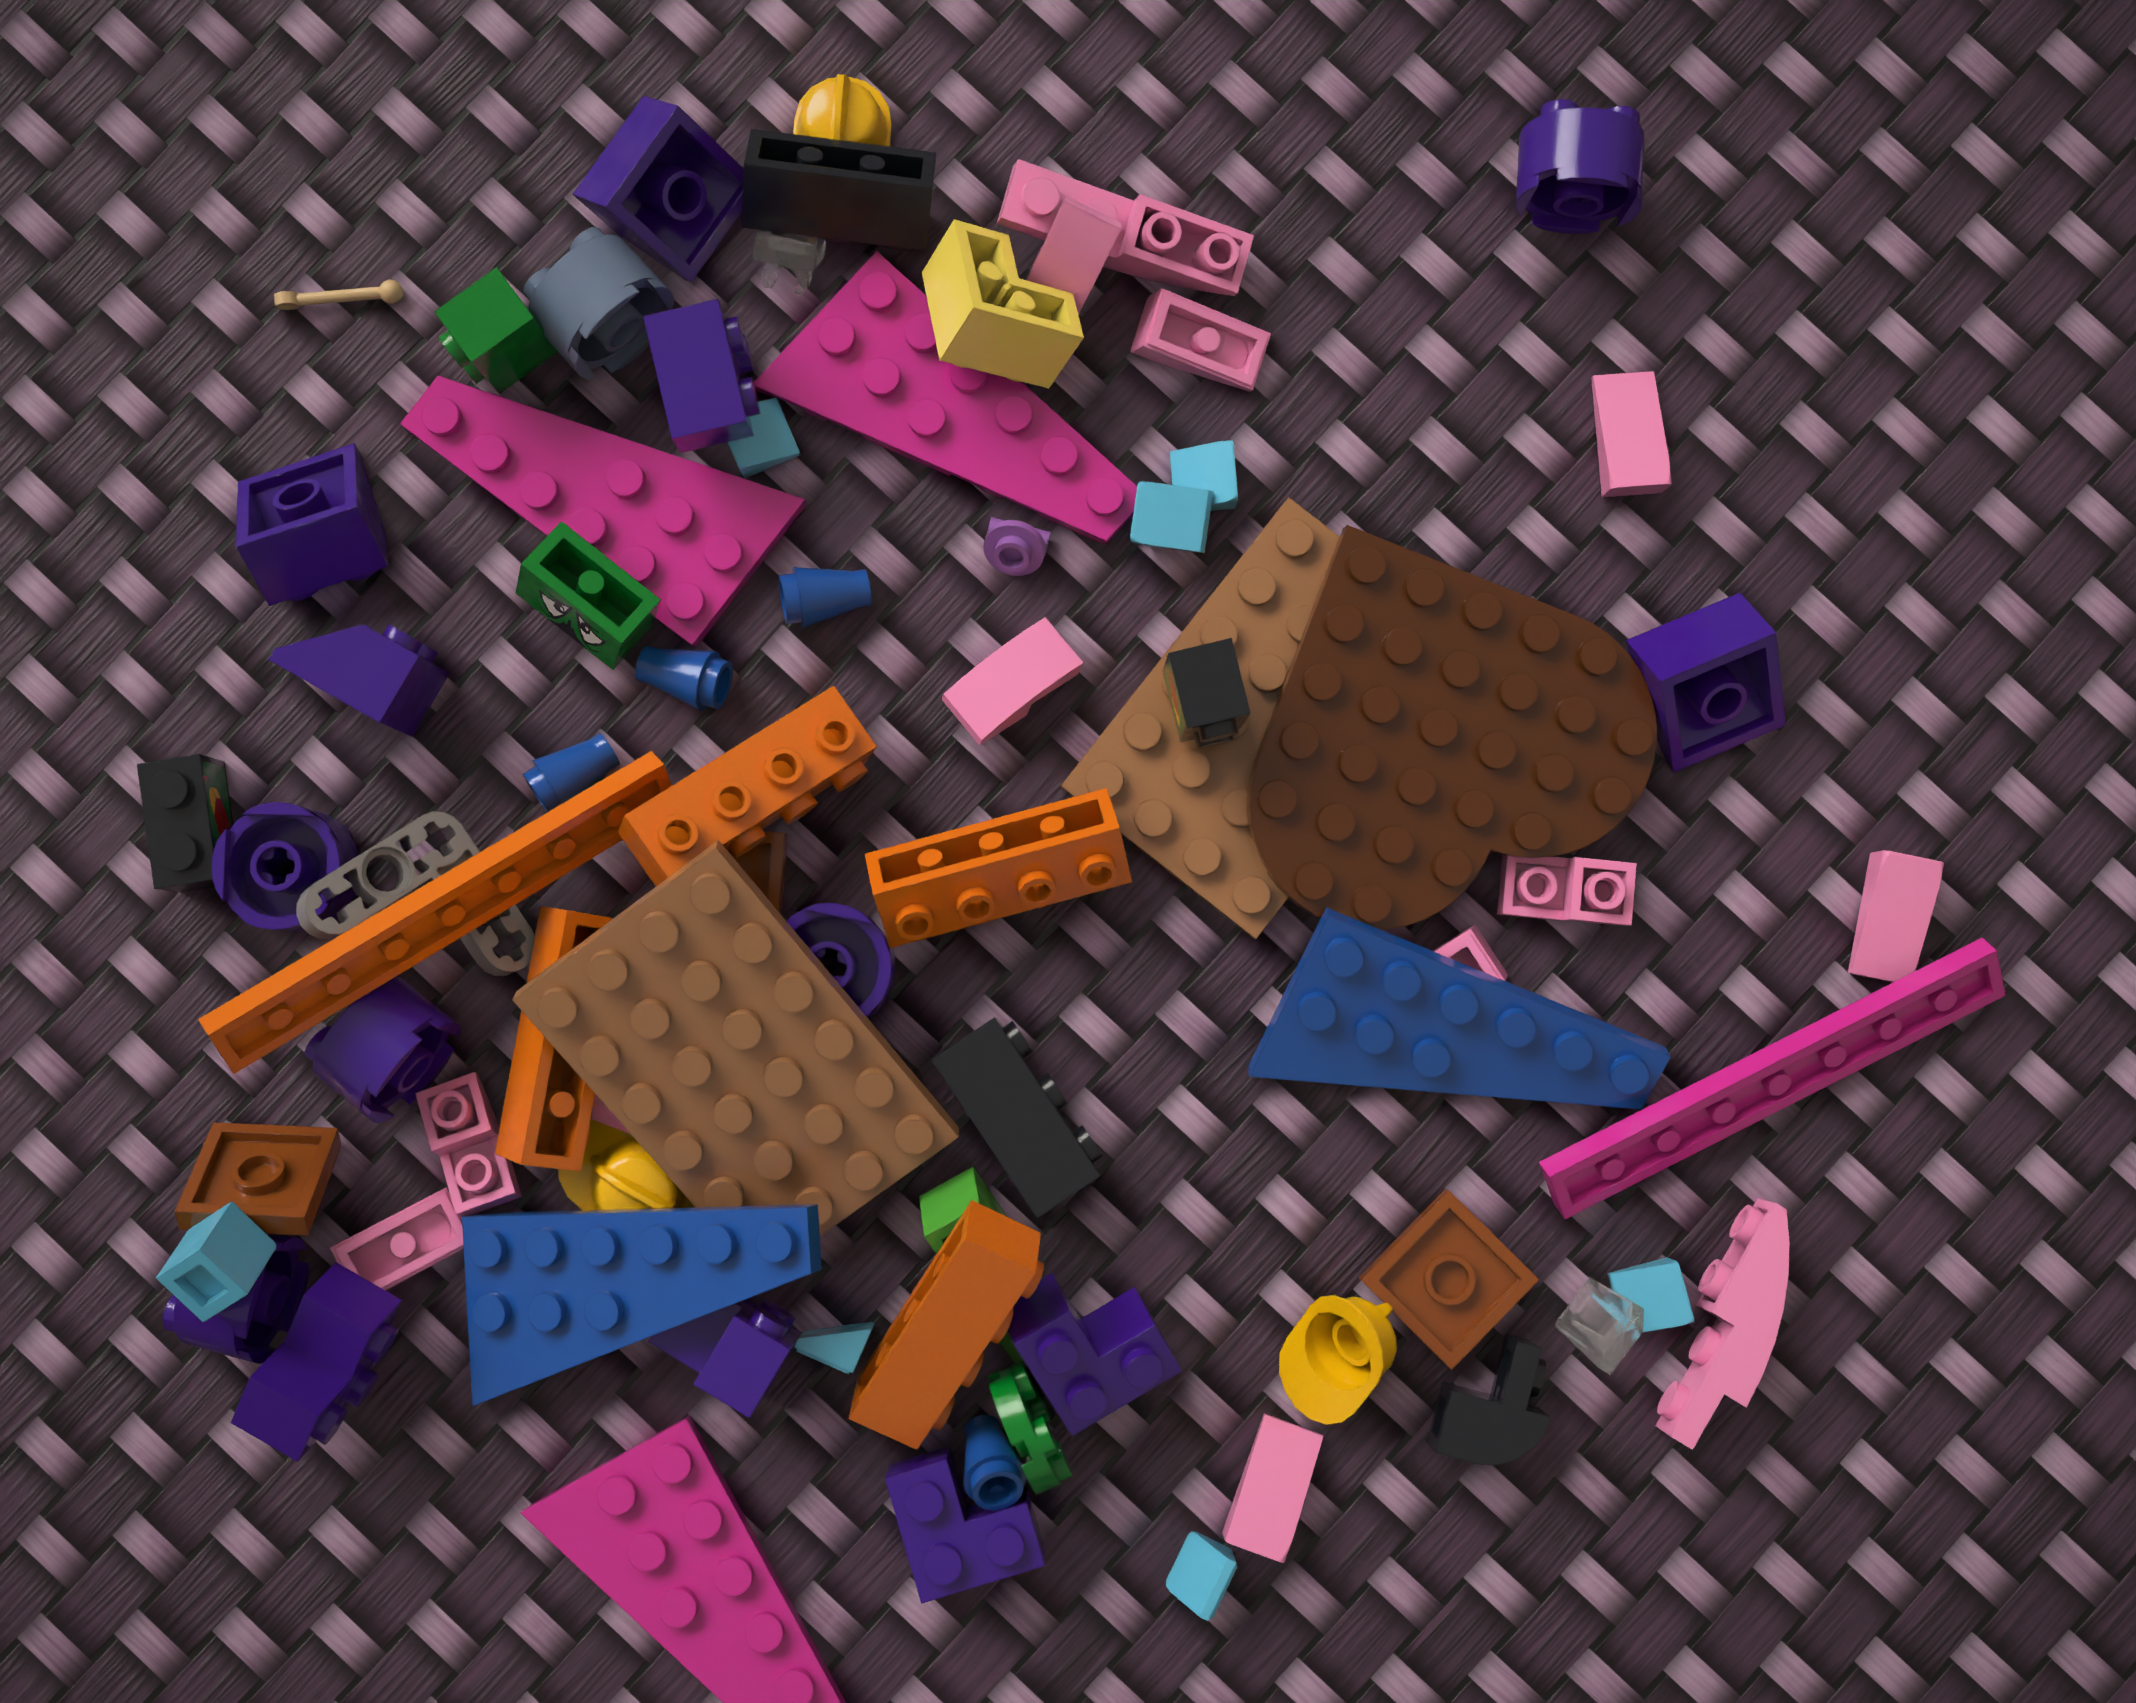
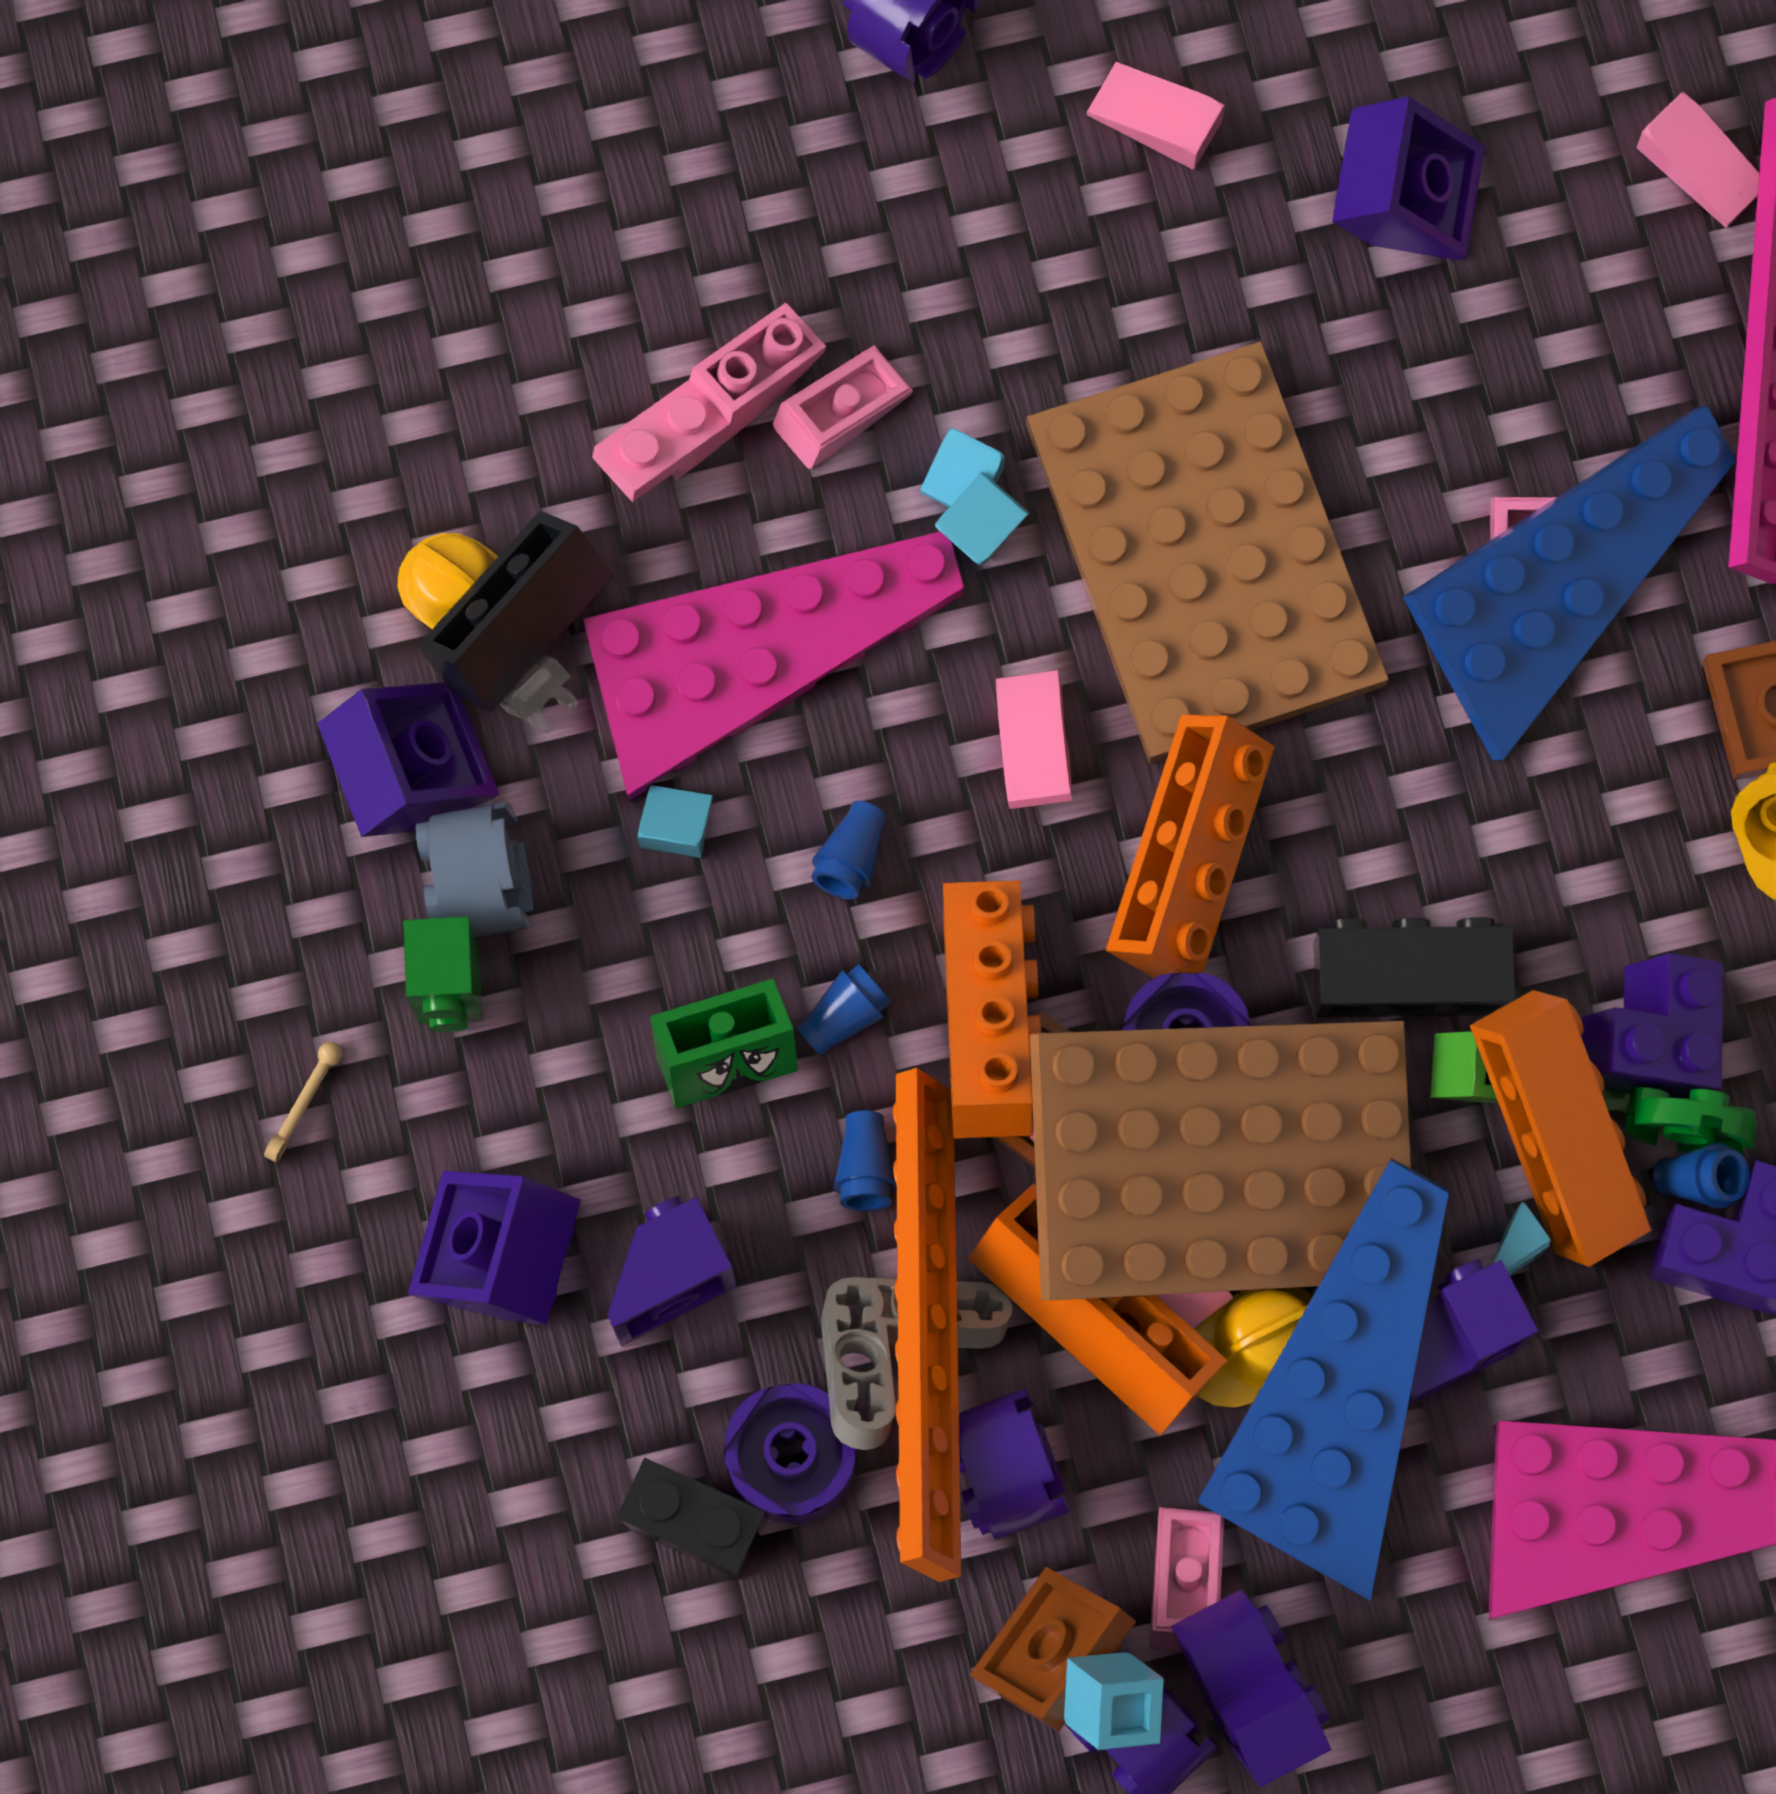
camera: 50 degrees left, 10 degrees down
dark pink wing [400,376,807,649] -> none
bright pink slope [415,1072,522,1217] -> none
dark purple brick [643,299,760,453] -> none
light yellow brick [922,219,1084,389] -> none
medium lavender plate [983,517,1051,576] -> none
bright pink slope [1026,196,1122,315] -> none
black brick [1163,638,1250,749] -> none
reddish brown plate [1247,525,1657,930] -> none
bright pink slope [1497,855,1637,926] -> none

